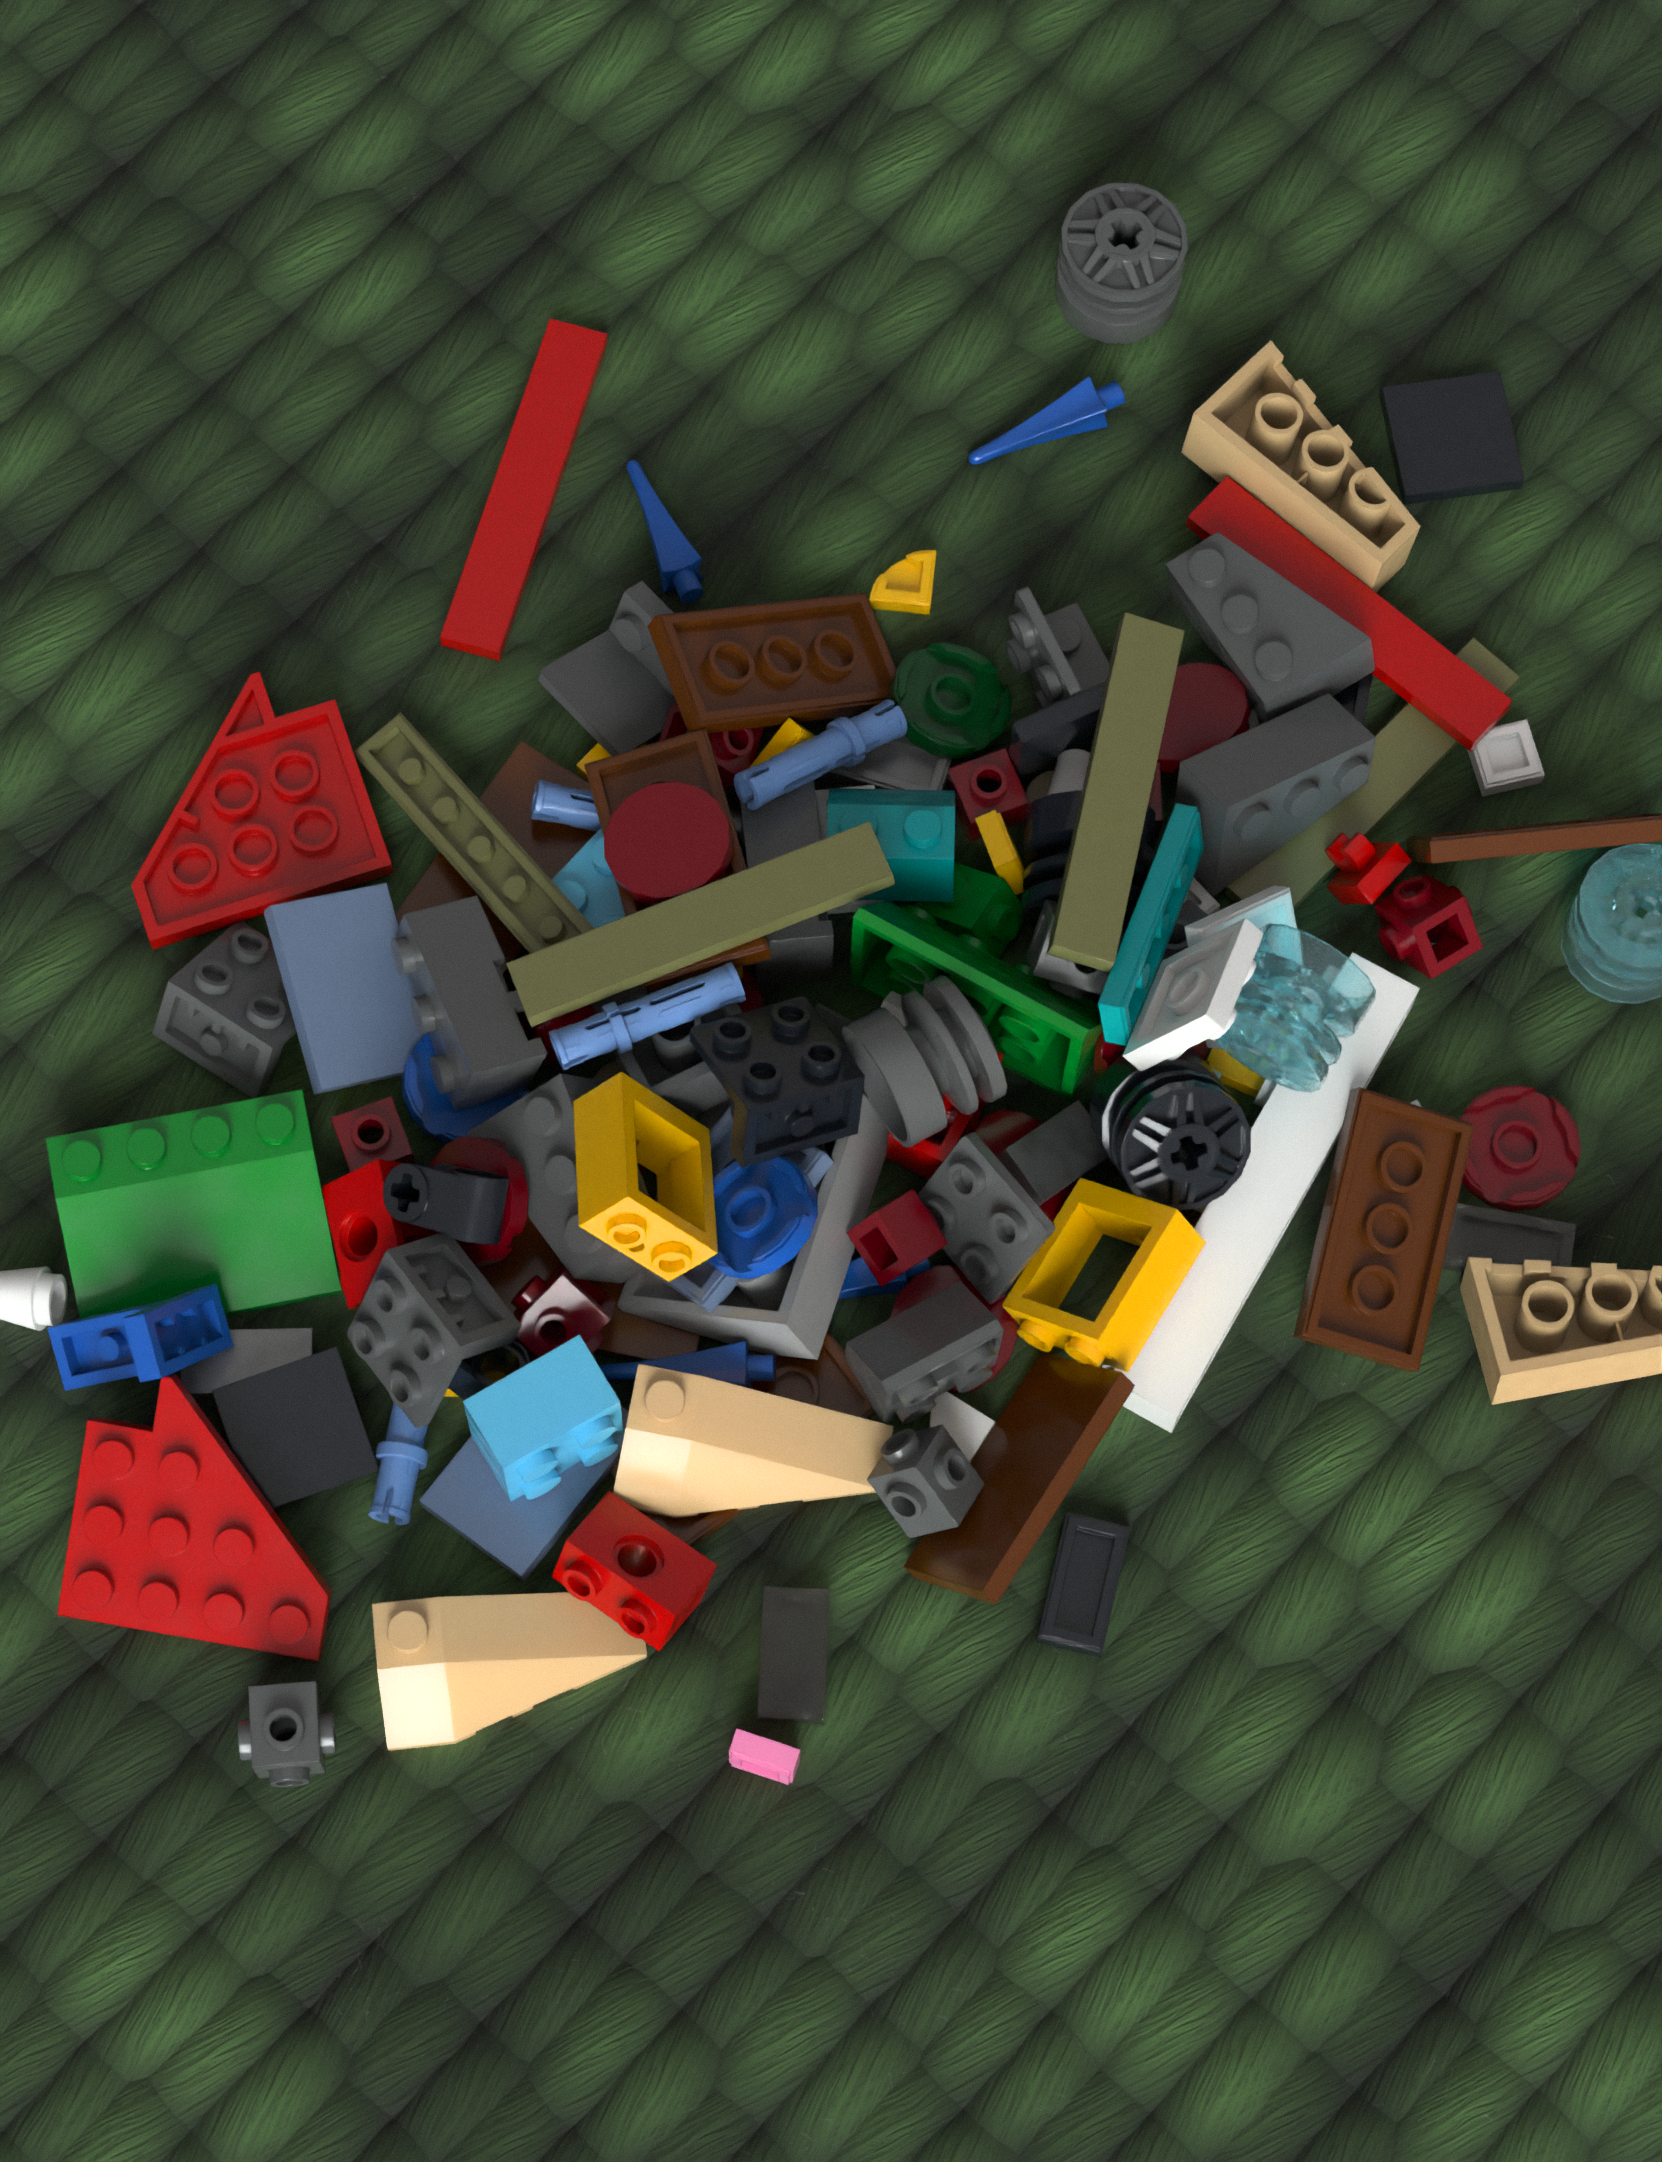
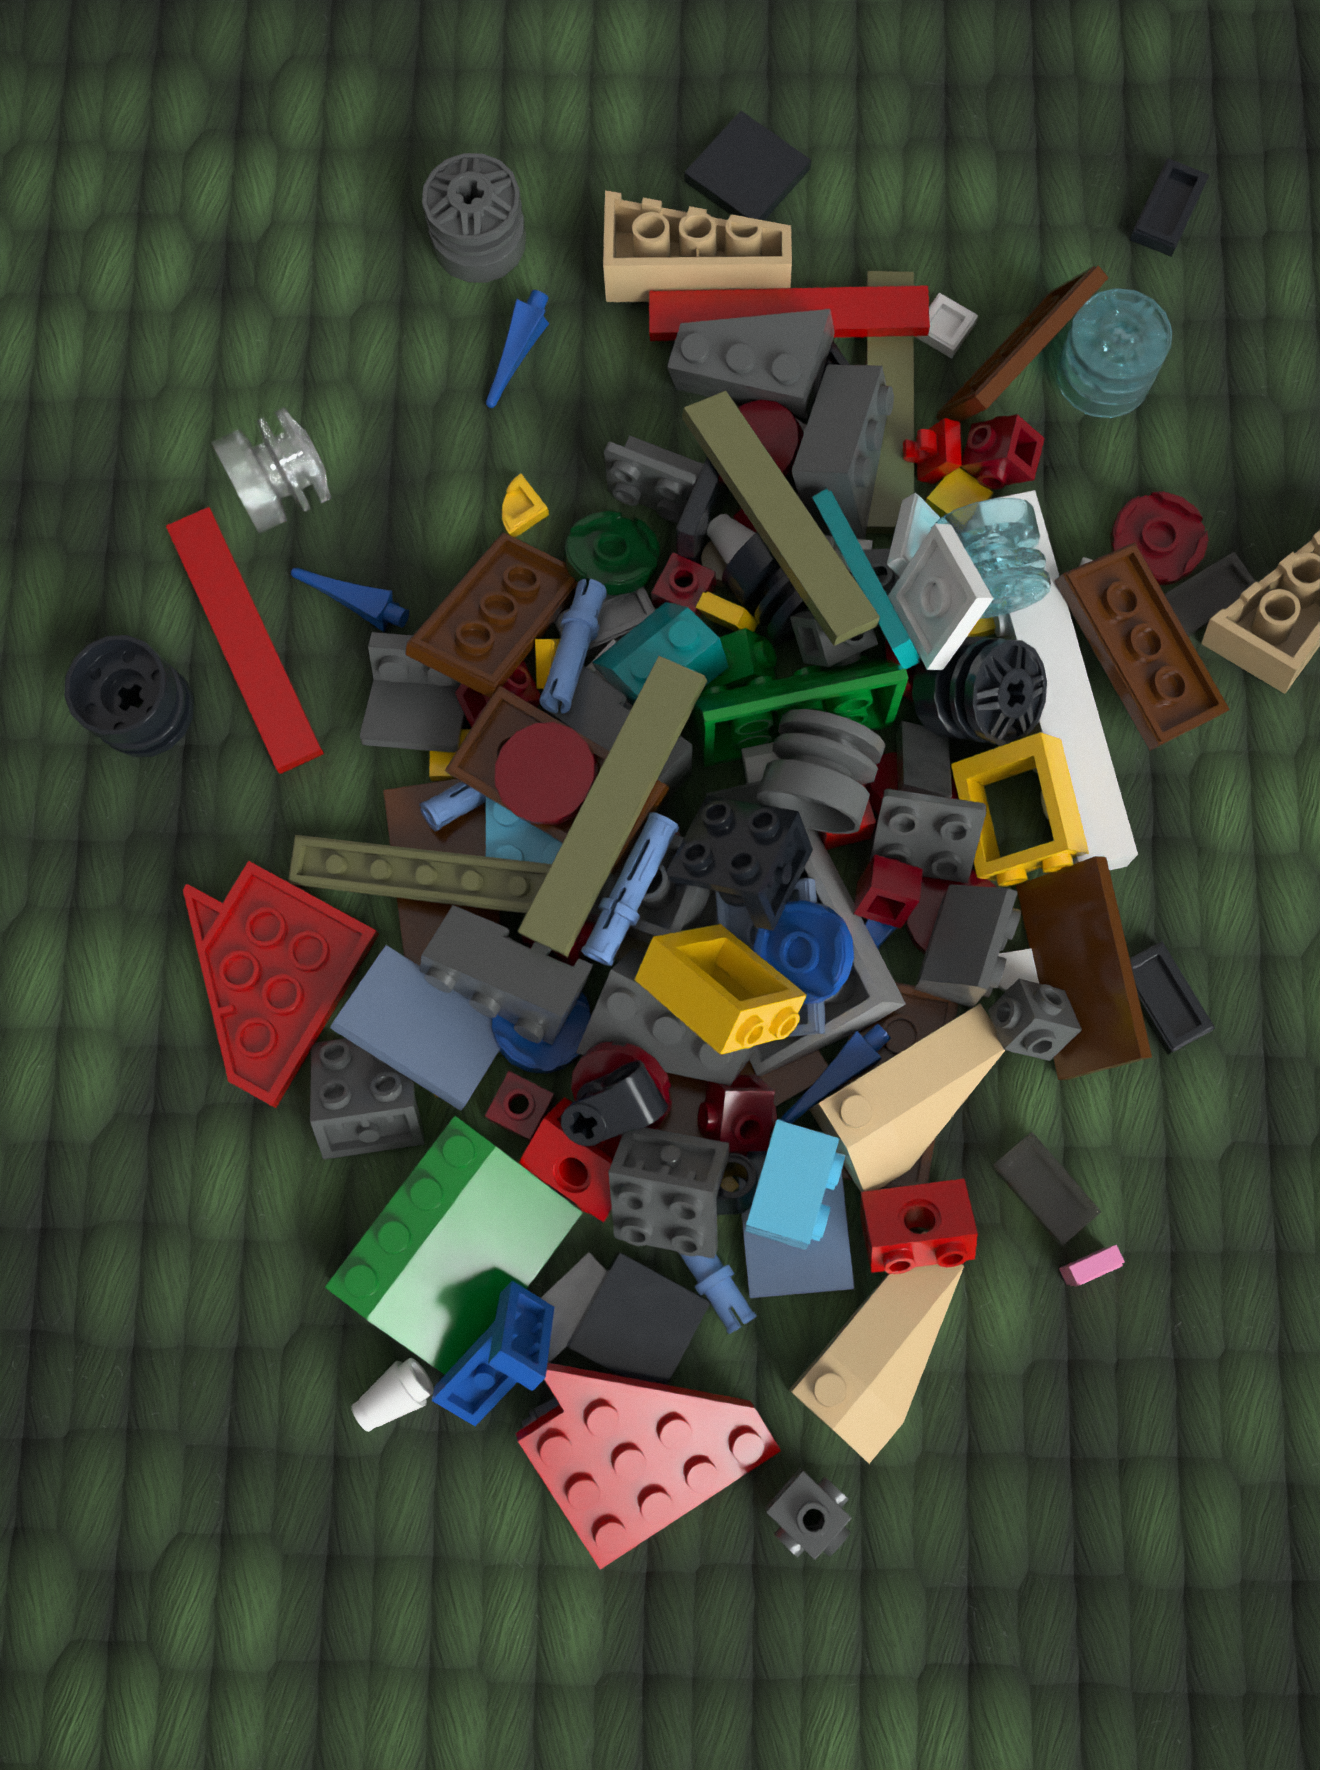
camera: 35 degrees left, 5 degrees up
none -> black wheel [64,635,194,757]
none -> clear wheel [211,407,332,534]
none -> yellow tile [926,467,993,533]

